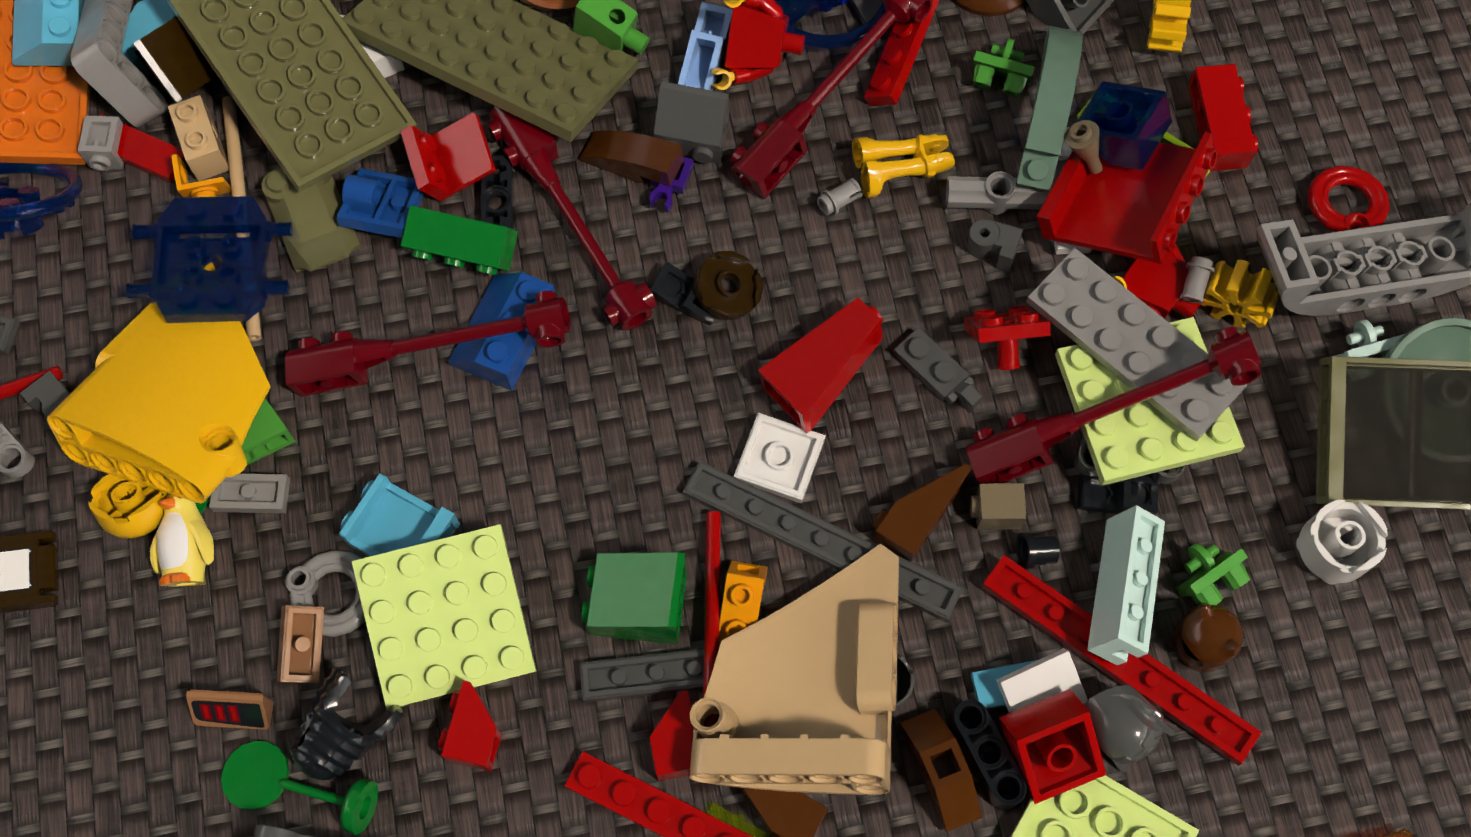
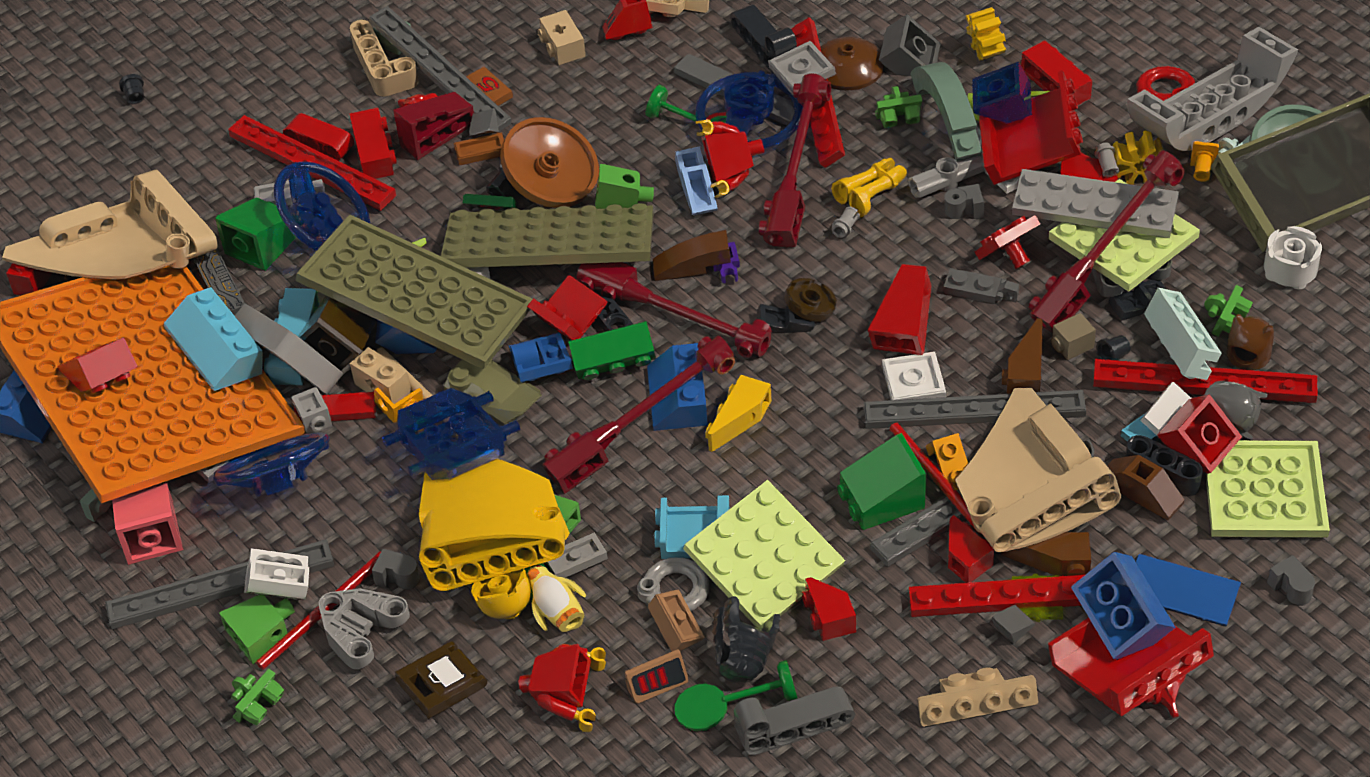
camera: 25 degrees left, 20 degrees down
dark grey slope [654,81,729,164] -> none
dark tan cone [1064,120,1103,174] -> none
none -> red torso [518,644,606,732]
none -> yellow slope [705,375,771,452]
none -> light orange bracket [1190,141,1219,182]

